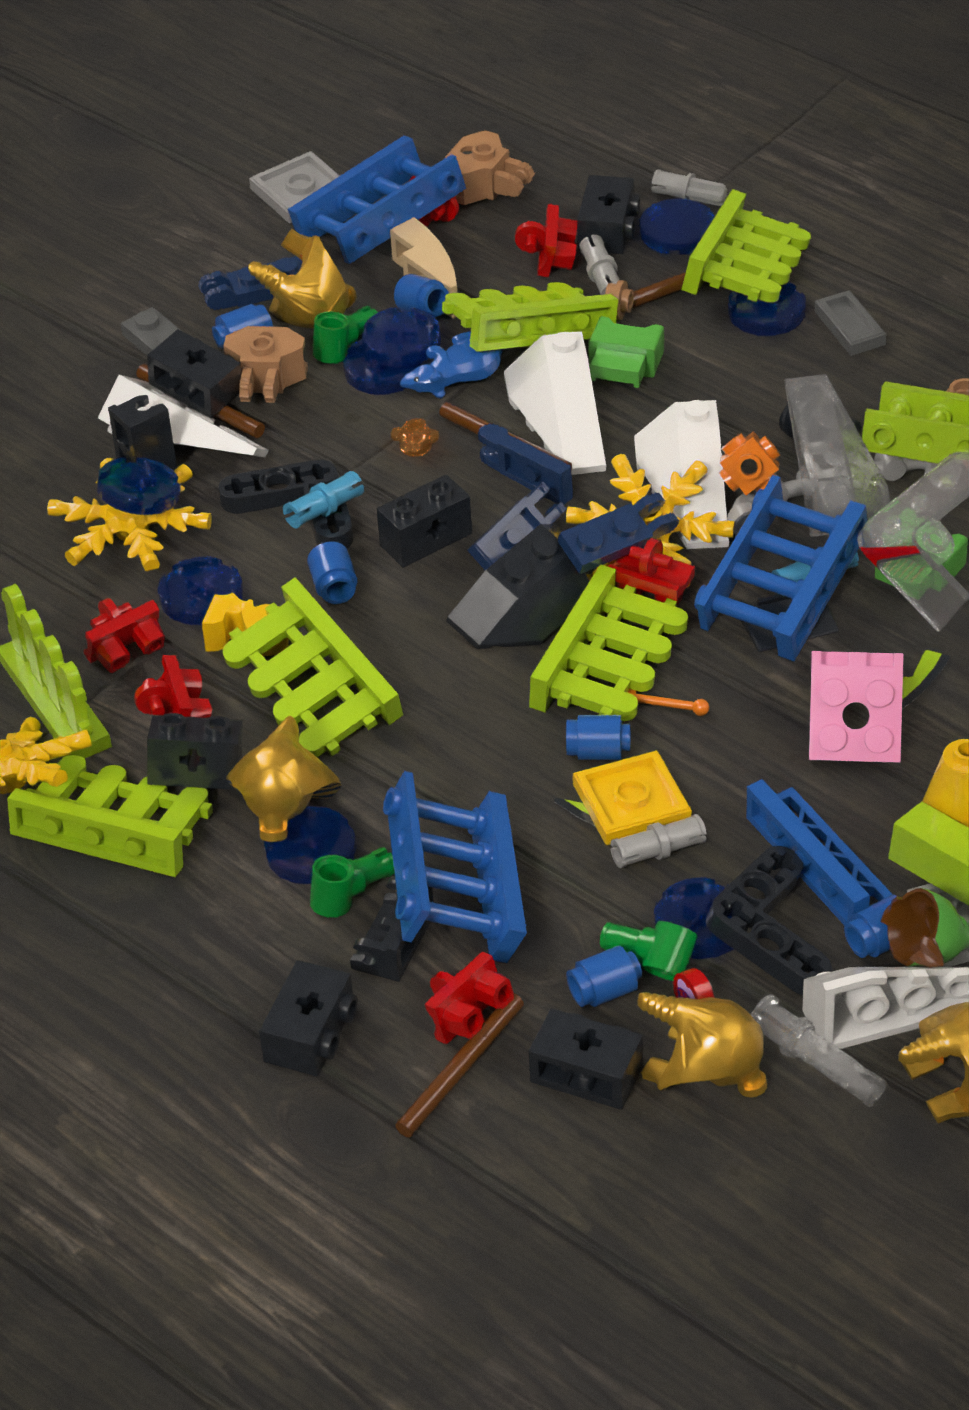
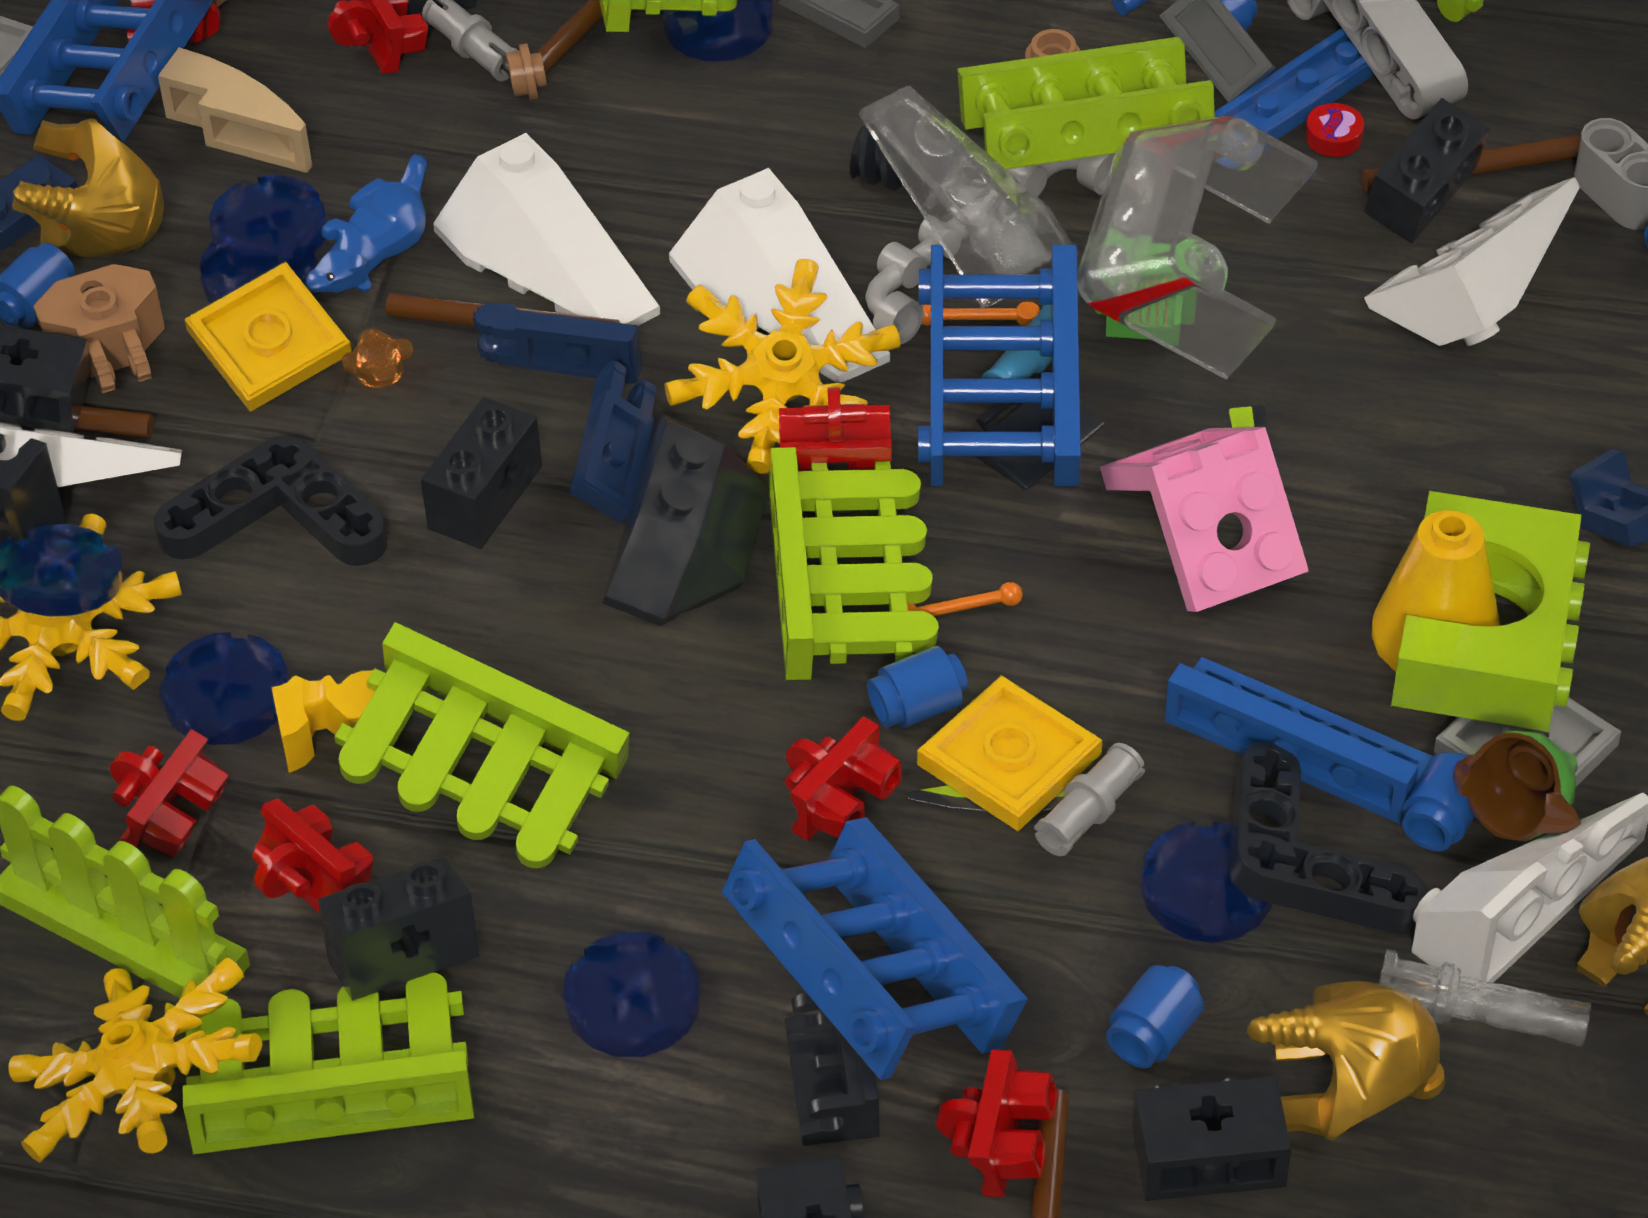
camera: 30 degrees left, 5 degrees up
pearl gold piece [226,716,342,842] -> none
dark azure pin [283,471,364,529] -> none
blue brick [307,542,357,604] -> none
green pin [310,847,395,918] -> none
green pin [313,306,380,364] -> none
blue brick [394,274,448,319] -> none
lime fence [442,282,619,352] -> none
dark blue hinge [557,492,679,574] -> none
bright green piece [589,316,664,388] -> none
green pin [600,921,698,981] -> none
red tile [673,968,714,1000] -> none
orange brick [719,431,781,495] -> none
none -> yellow tile [184,262,352,412]
none -> red hips [784,716,902,842]
none -> orange hinge [921,301,1040,326]

